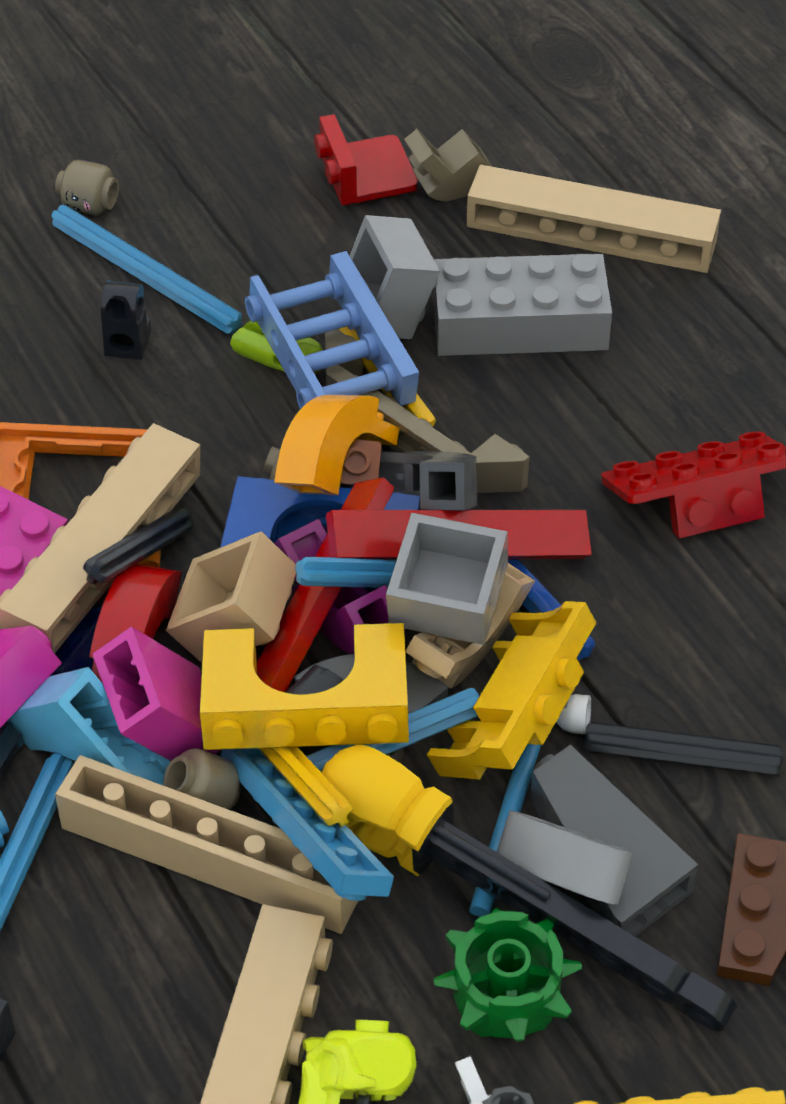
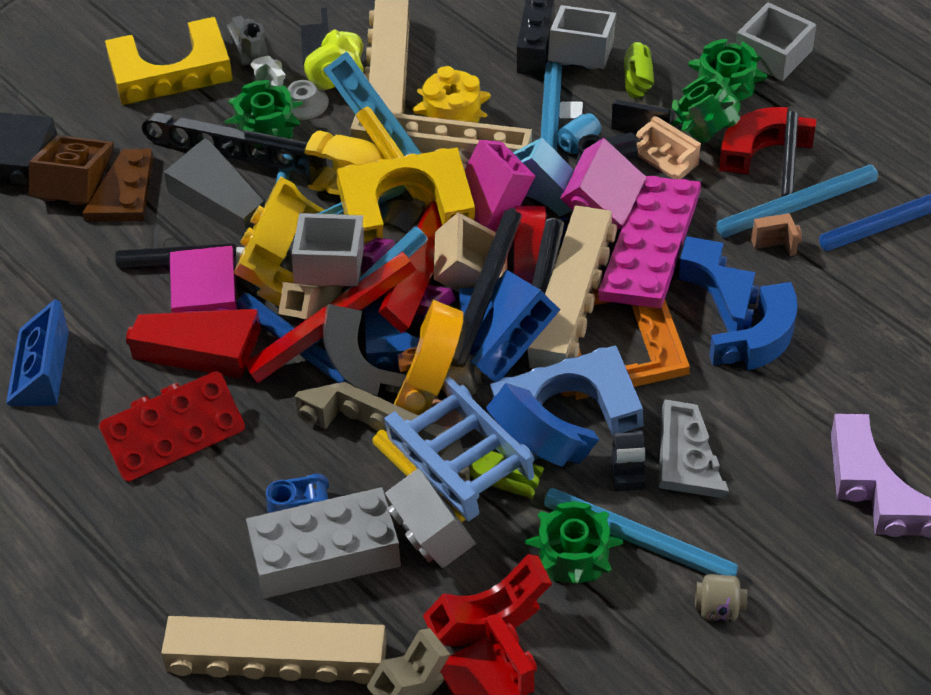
camera: 170 degrees right, 0 degrees up
light grey beam [497,810,634,905] -> none
none -> red slope [126,309,261,379]
none -> dark pink brick [170,246,238,313]
none -> blue piece [266,474,329,513]
none -> light grey piece [288,80,329,120]
none -> yellow brick [413,66,491,123]
none -> red arch [423,554,552,646]
none -> black axle [450,208,522,367]
none -> blue arch [470,270,561,383]
none -> blue arch [486,383,600,467]
none -> medium blue arch [490,345,644,460]
none -> green brick [526,501,623,584]
none -> light grey wing [659,400,729,499]

